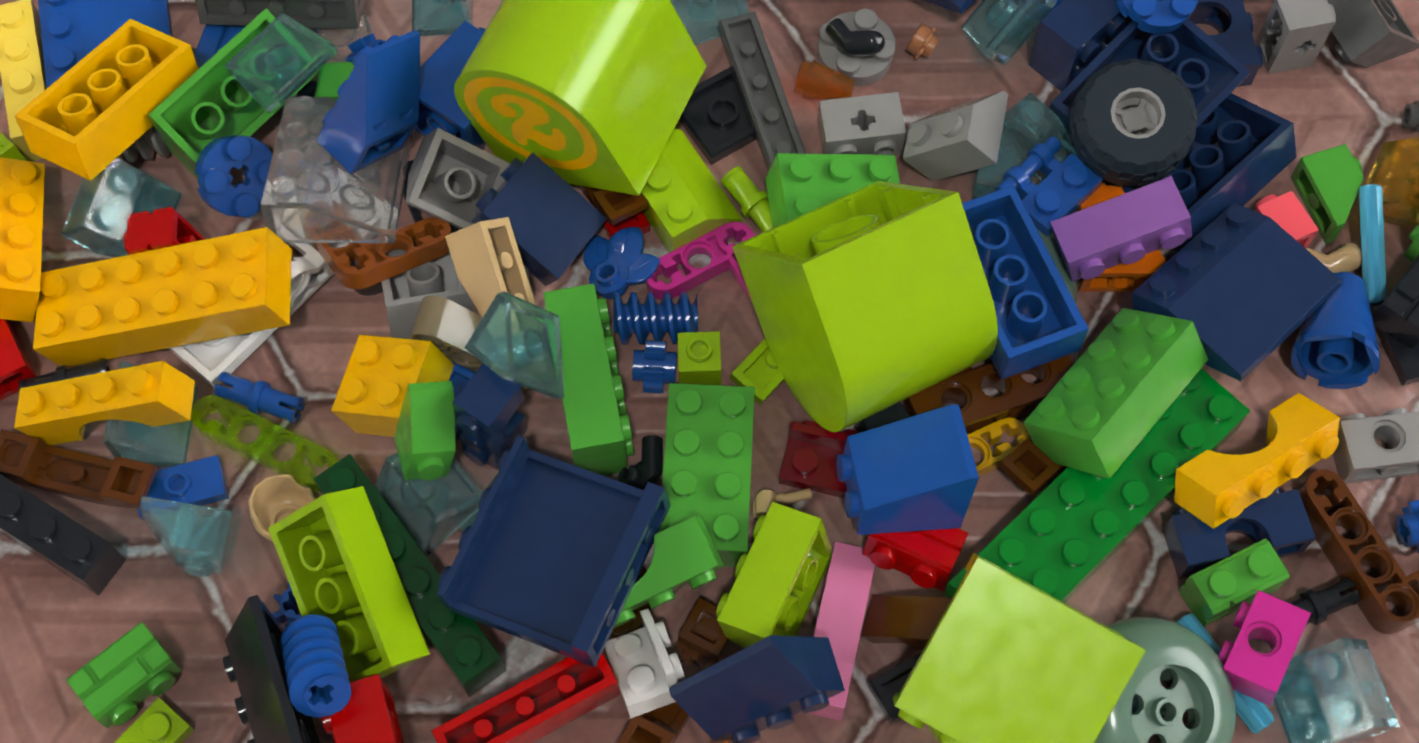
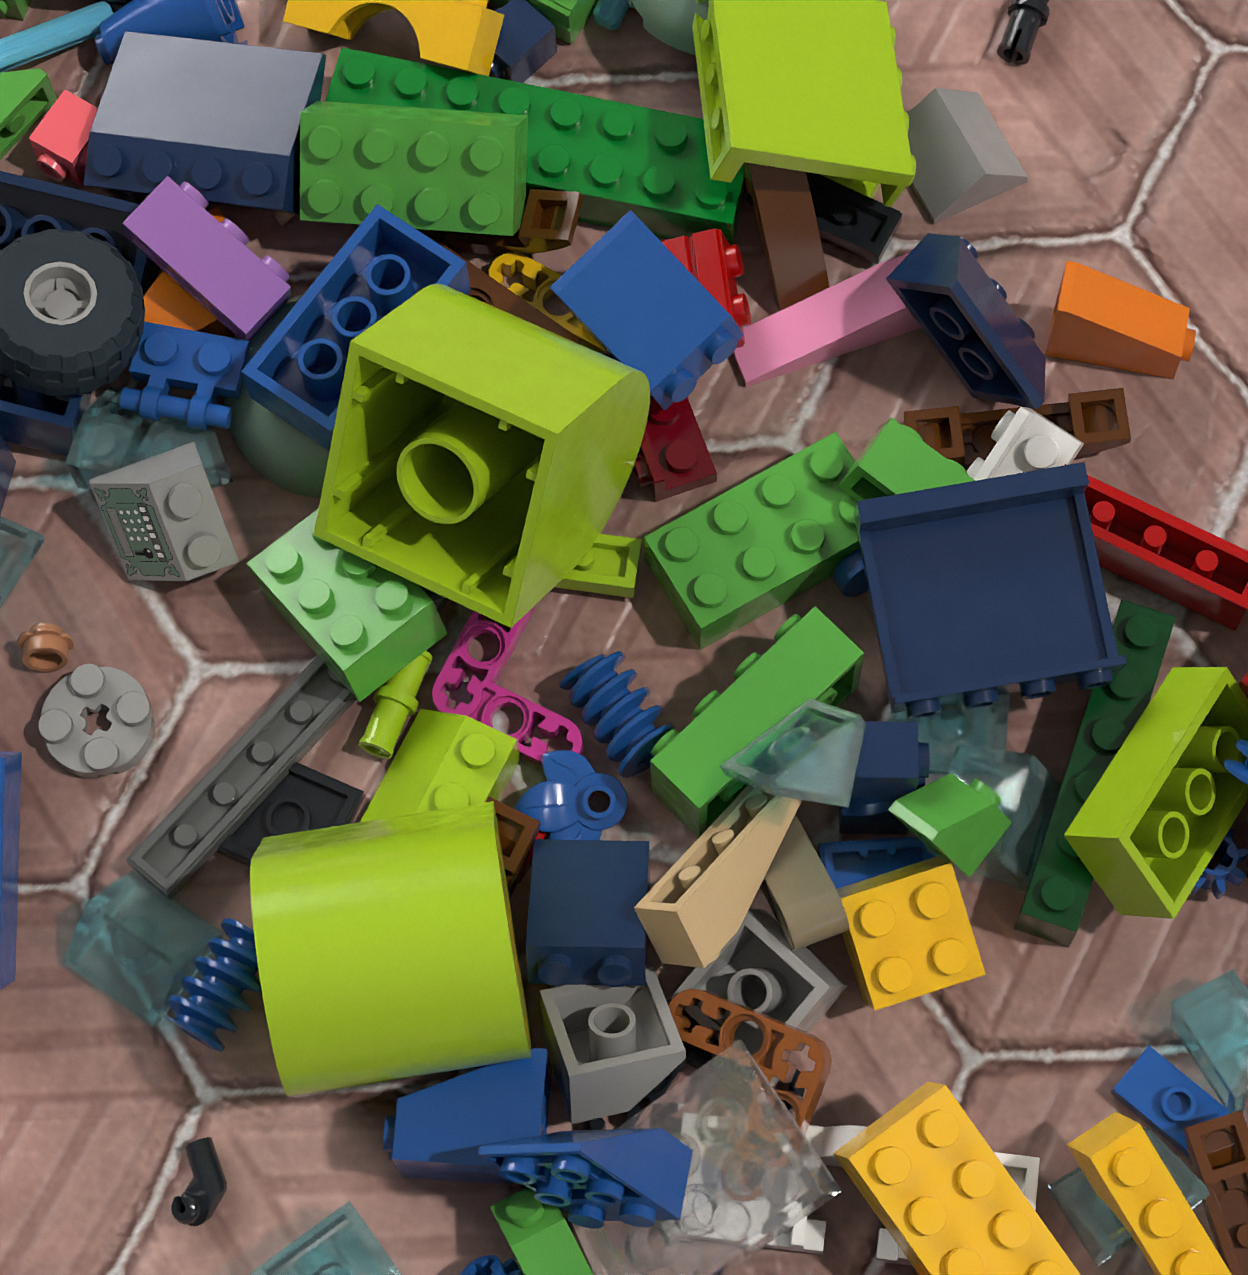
camera: 120 degrees left, 5 degrees up
clear neon green beam [191,395,338,492] -> none
blue pin [214,371,304,424] -> none
tan hair [248,474,315,542] -> none
black arm [618,436,663,490] -> none
blue gear [632,340,677,393] -> none
lime brick [677,331,722,385] -> none
lime slope [716,502,833,649] -> none
tan hand [753,488,812,520] -> none
clear orange cone [794,60,855,100] -> none
light grey brick [817,92,906,155] -> none
black arm [825,18,885,57] -> none
tan arm [1306,243,1362,273] -> none

